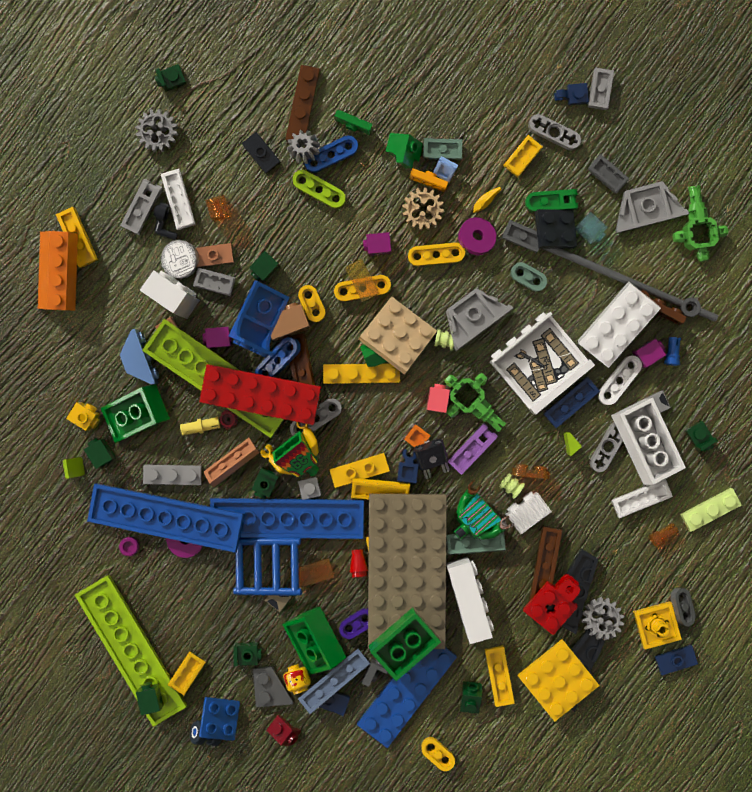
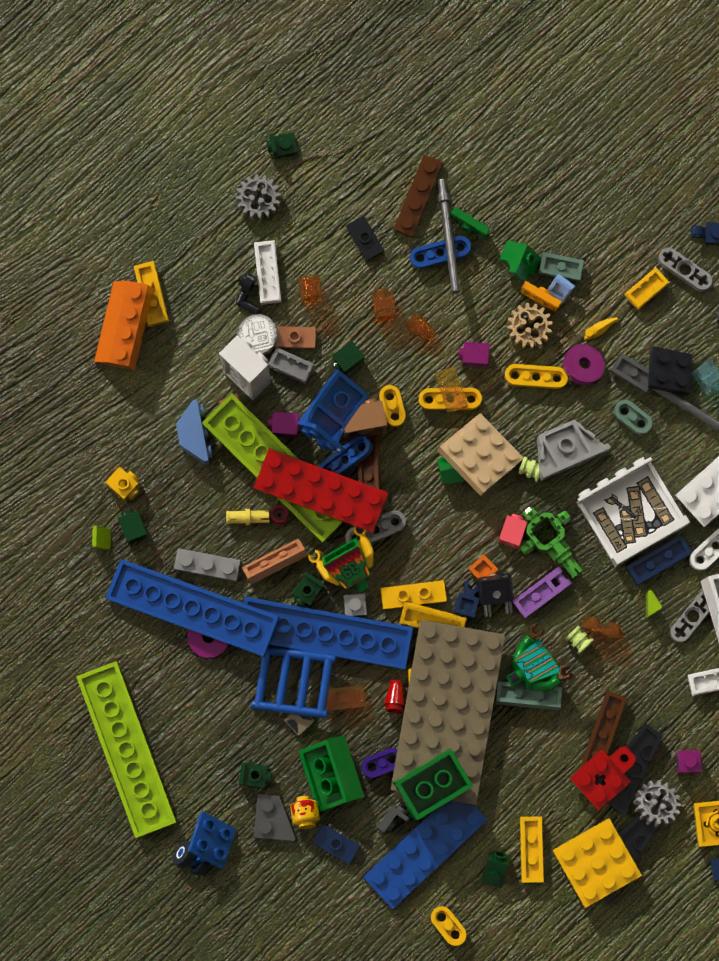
camera: 10 degrees right, 10 degrees down
green slope [101,384,170,443] -> none
magenta tile [119,536,140,556] -> none
light grey plate [120,179,163,235] -> none
dark green brick [136,682,164,715] -> none
yellow plate [168,651,206,695] -> none
dark red bracket [266,715,301,746] -> none
light grey gear [287,130,320,164] -> none
lime plate [293,170,346,209] -> none
sand blue plate [298,649,370,714] -> none
yellow plate [323,363,400,384] -> none
white brick [446,557,494,644] -> none
white brick [505,491,552,534] -> none
green plate [525,189,579,212] -> none
none -> clear orange brick [372,288,396,322]
none -> clear orange cone [405,312,437,342]
none -> flat silver bar [437,179,460,294]
none -> magenta brick [676,750,701,774]

